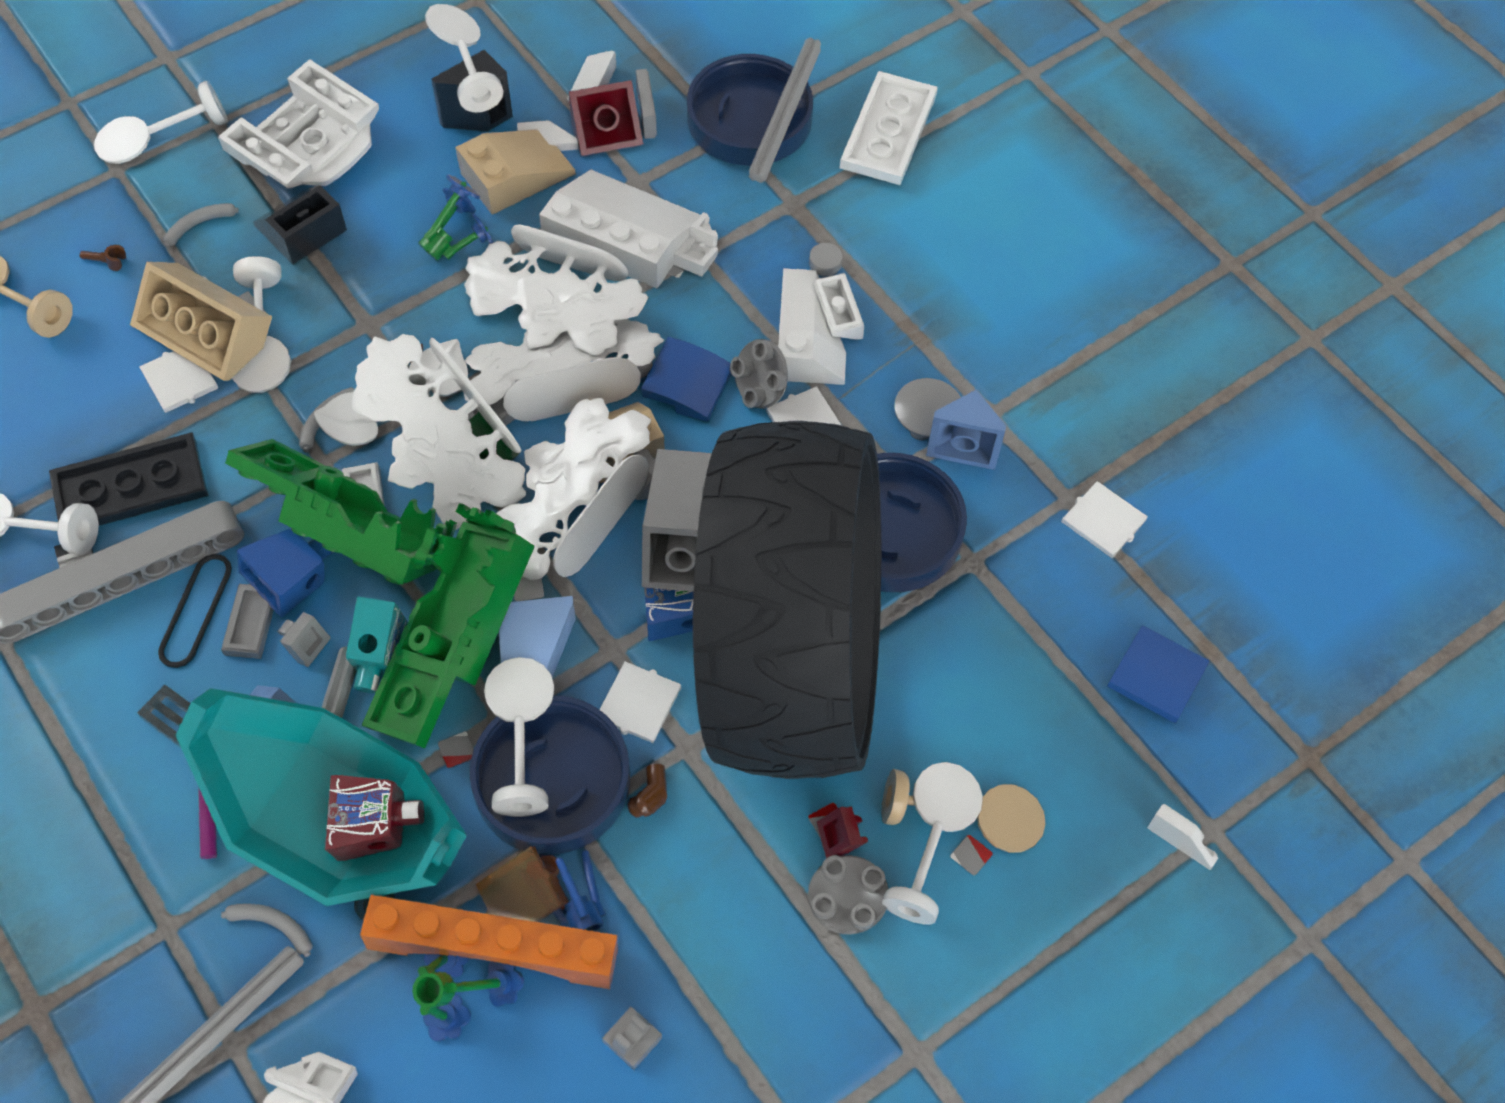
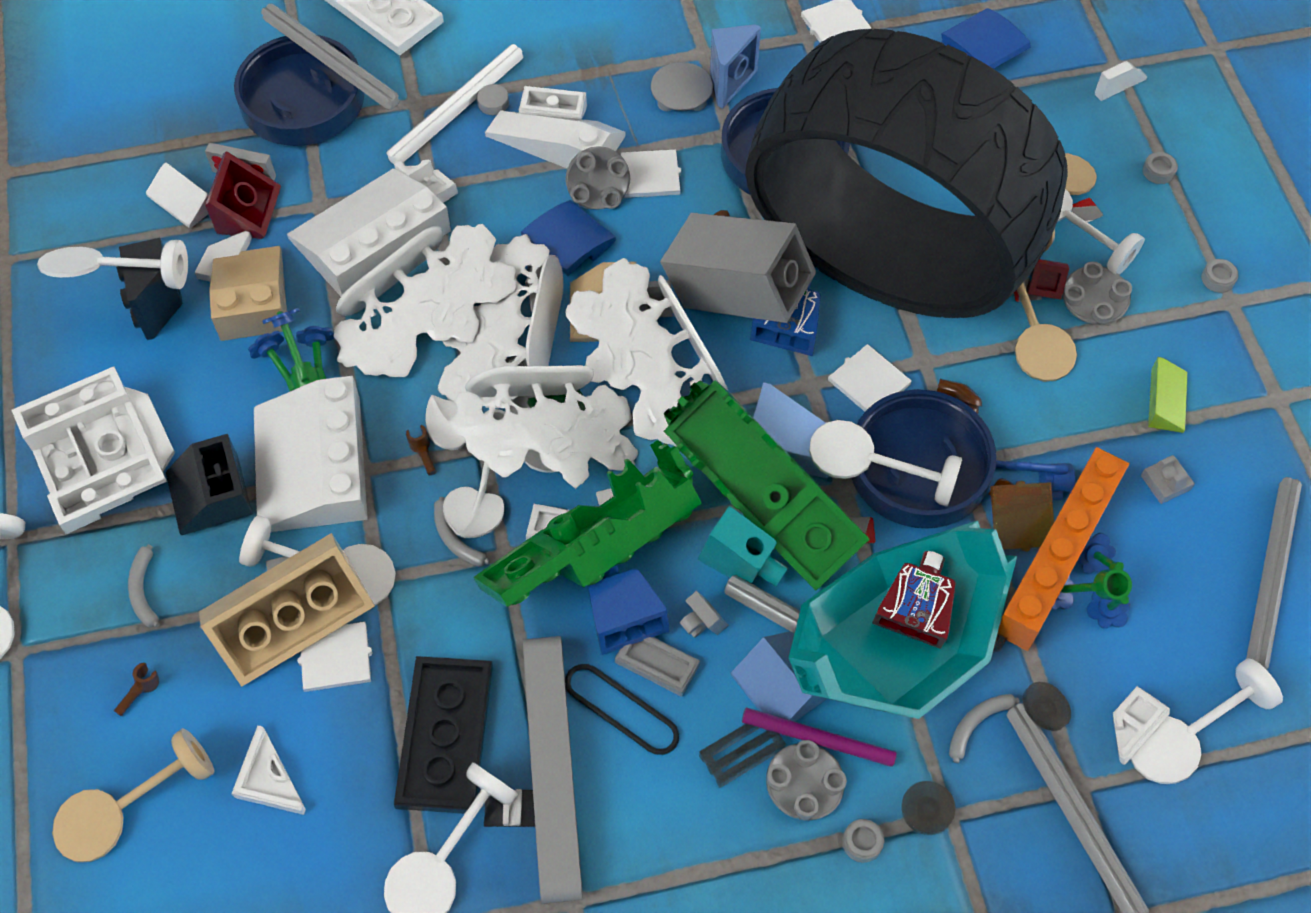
camera: 65 degrees left, 0 degrees up
none -> white tile [232,726,306,815]
none -> white slope [254,376,368,532]
none -> white axle [387,44,523,164]
none -> light grey dish [766,740,847,820]
none -> light grey tile [842,819,884,863]
none -> clear smoke piece [901,781,956,835]
none -> tan piece [1015,283,1077,382]
none -> clear smoke piece [1022,682,1071,731]
none -> light grey tile [1143,152,1178,184]
none -> lime slope [1148,357,1187,433]
none -> light grey tile [1201,259,1238,293]

